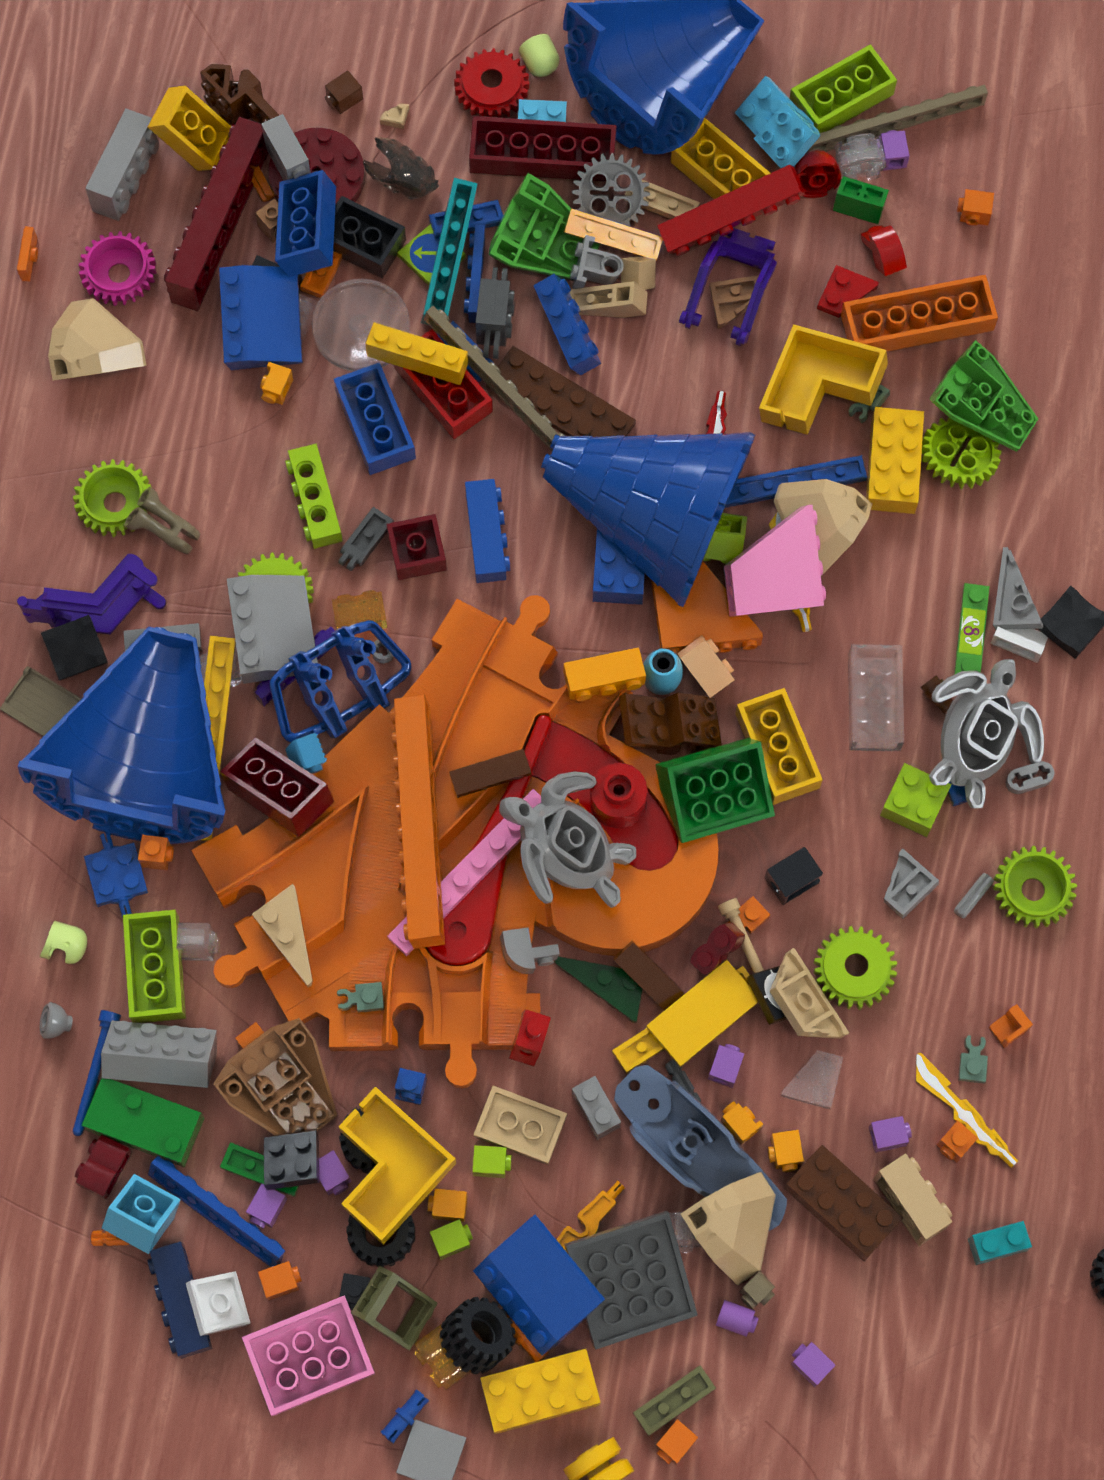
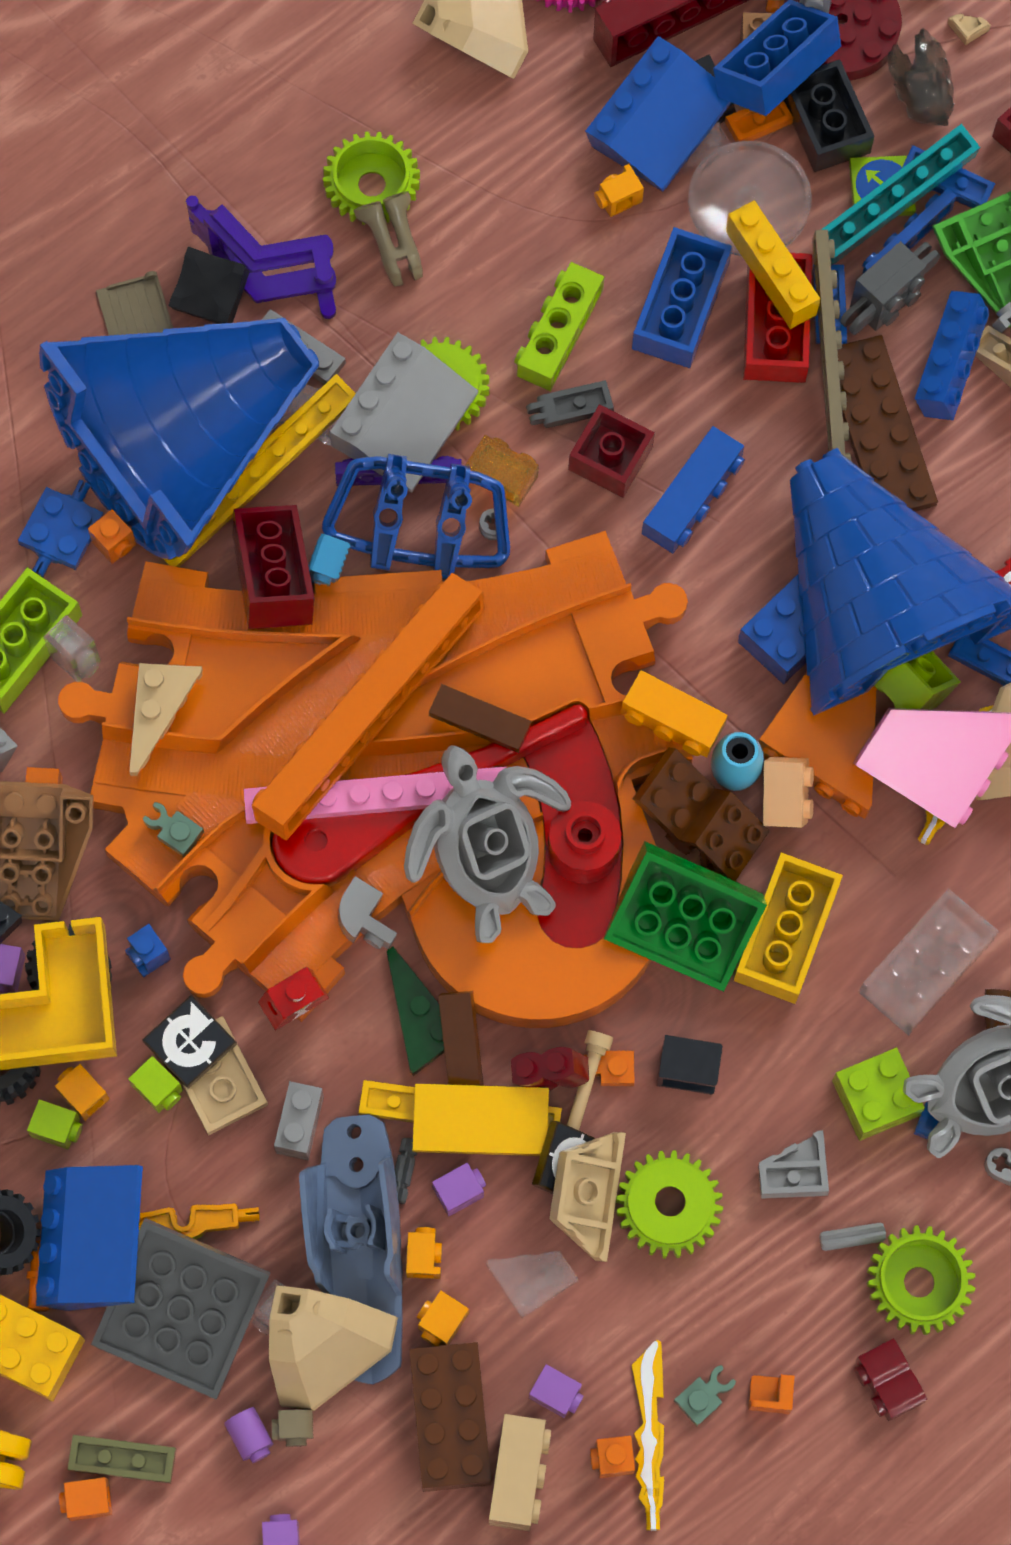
camera: 40 degrees right, 0 degrees up
none -> tile [142,995,237,1089]
none -> dark red brick [854,1338,927,1421]

